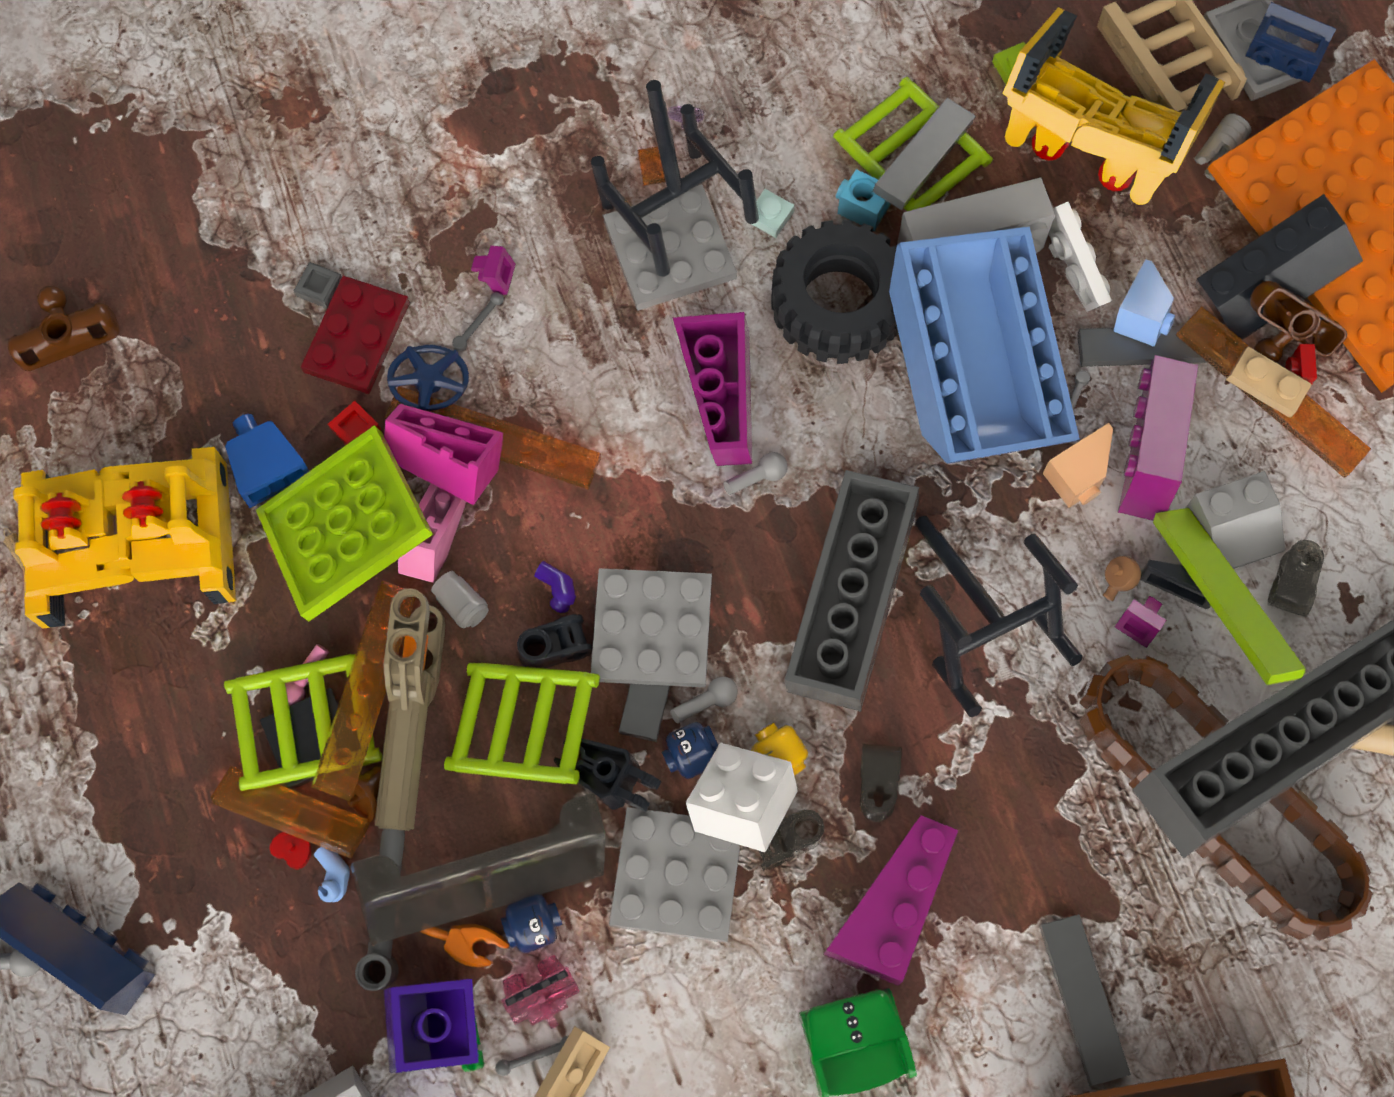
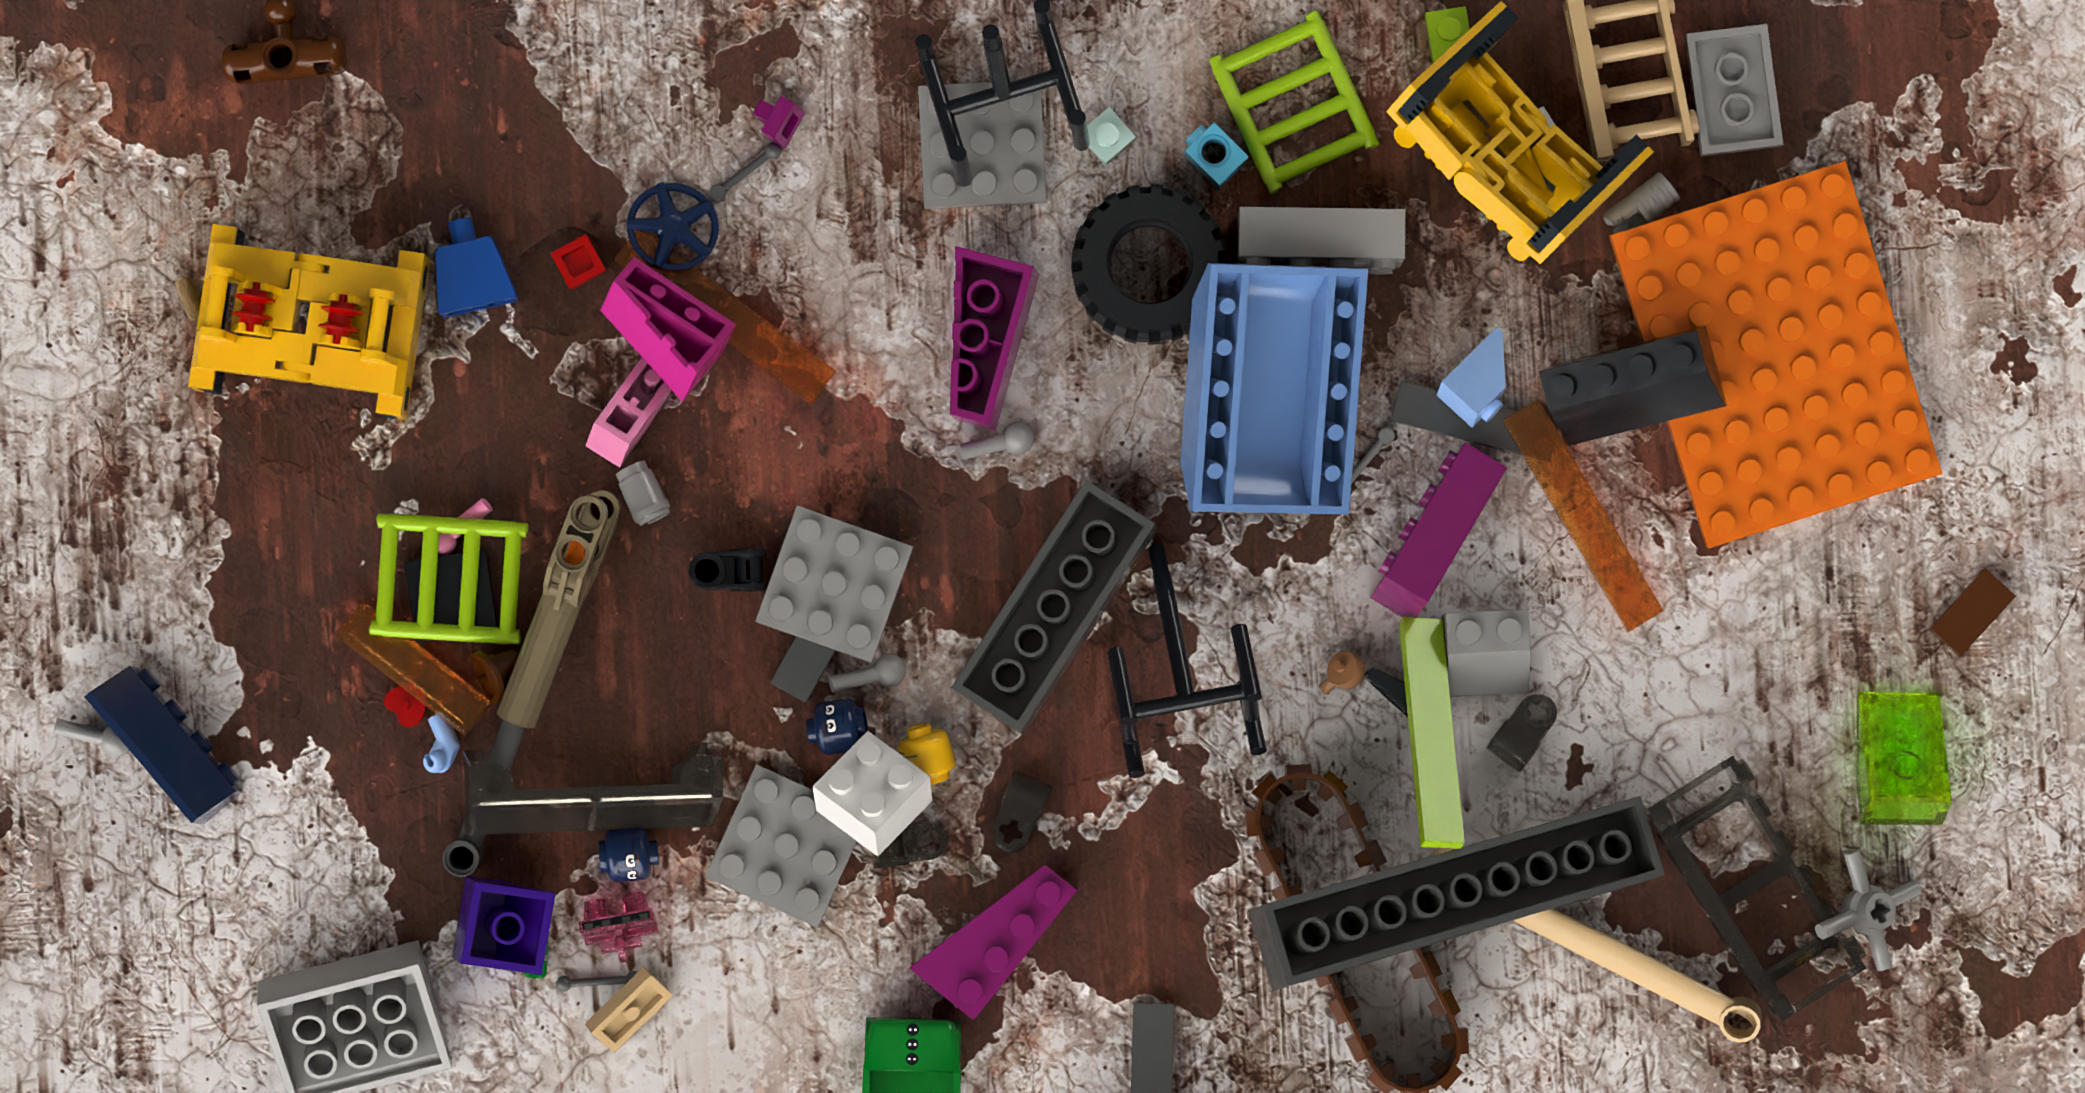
camera: 15 degrees right, 15 degrees up
lime plate [256,425,433,621] -> none
dark grey tile [294,262,342,309] -> none
dark red plate [301,275,410,394] -> none
clear orange tile [312,580,416,801] -> none
orange hand [421,923,510,967] -> none
lime bar [444,663,600,784] -> none
dark purple arm [534,561,576,613] -> none
black hinge [553,739,661,812] -> none
clear orange tile [638,147,665,186] -> none
tile [872,98,976,210] -> none
light nougat slope [1043,423,1113,508] -> none
white wing [1048,202,1112,312] -> none
magenta tile [1114,596,1166,648] -> none
tan plate [1226,346,1312,418] -> none
dark blue window [1245,2,1337,83] -> none
reddish brown piece [1250,281,1347,363] -> none
red plate [1285,344,1317,384] -> none

